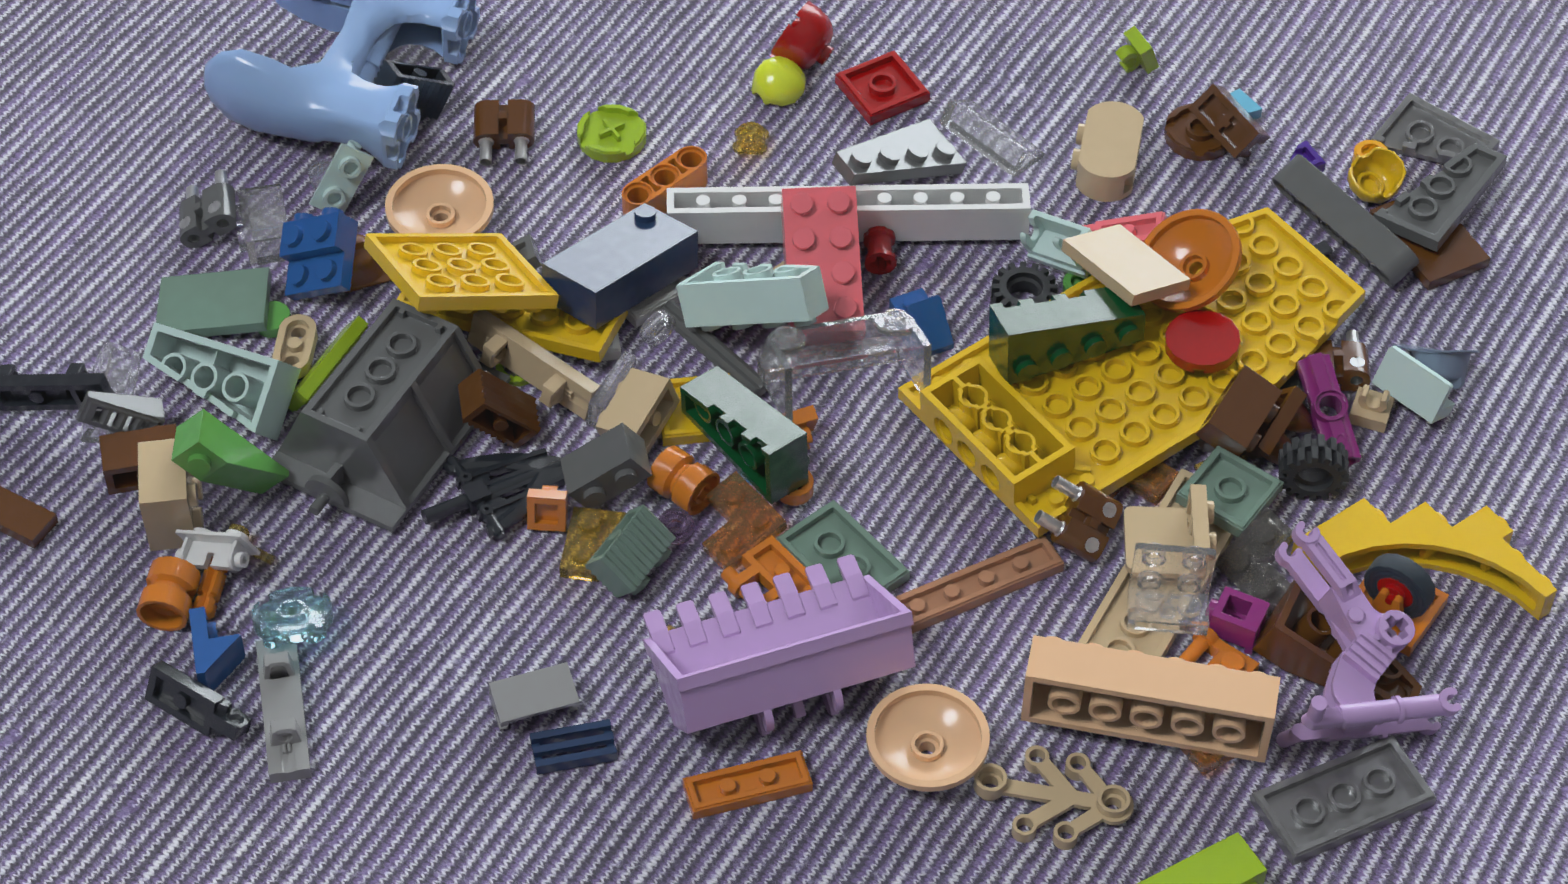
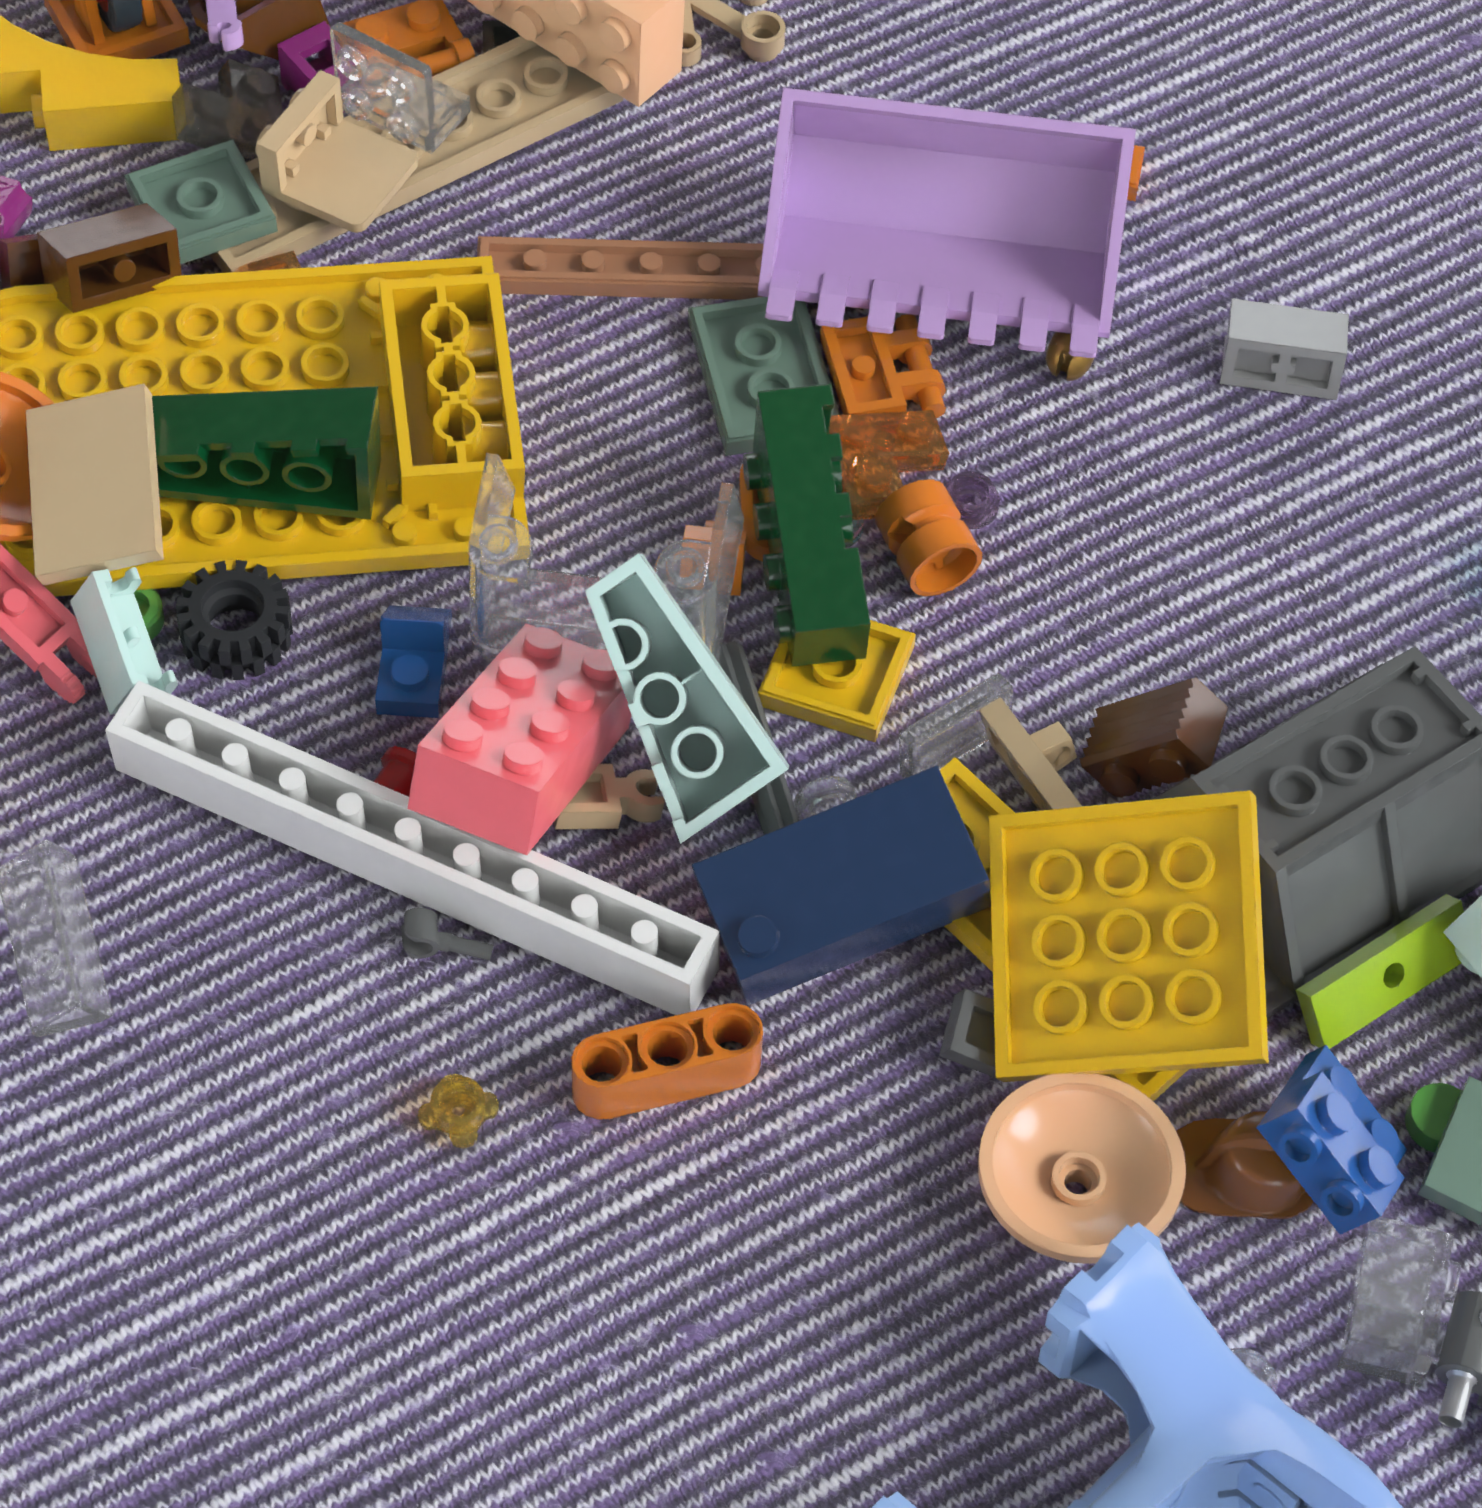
camera: 155 degrees left, 5 degrees up
tan plate [272,314,318,379] -> none
light aqua hinge [309,140,374,212] -> none
black brick [373,60,455,121] -> none
black bar [421,448,565,540] -> none
reddish brown piece [473,99,535,166] -> none
orange tile [527,485,568,532] -> none
dark blue tile [529,719,618,775] -> none
clear yellow wing [559,506,626,582] -> none
dark grey brick [560,422,652,511] -> none
lime tile [577,104,647,163] -> none
sand green brick [585,504,676,598] -> none
tan brick [595,368,680,454] -> none
neon yellow hair [751,56,806,106] -> none
red cylinder [770,1,834,71] -> none
wing [832,119,967,186] -> none
red tile [835,50,930,126] -> none
light nougat dish [866,684,990,792] -> none
reddish brown piece [1034,475,1123,563] -> none
red tile [1165,310,1241,374] -> none
black tyre [1278,434,1349,501] -> none

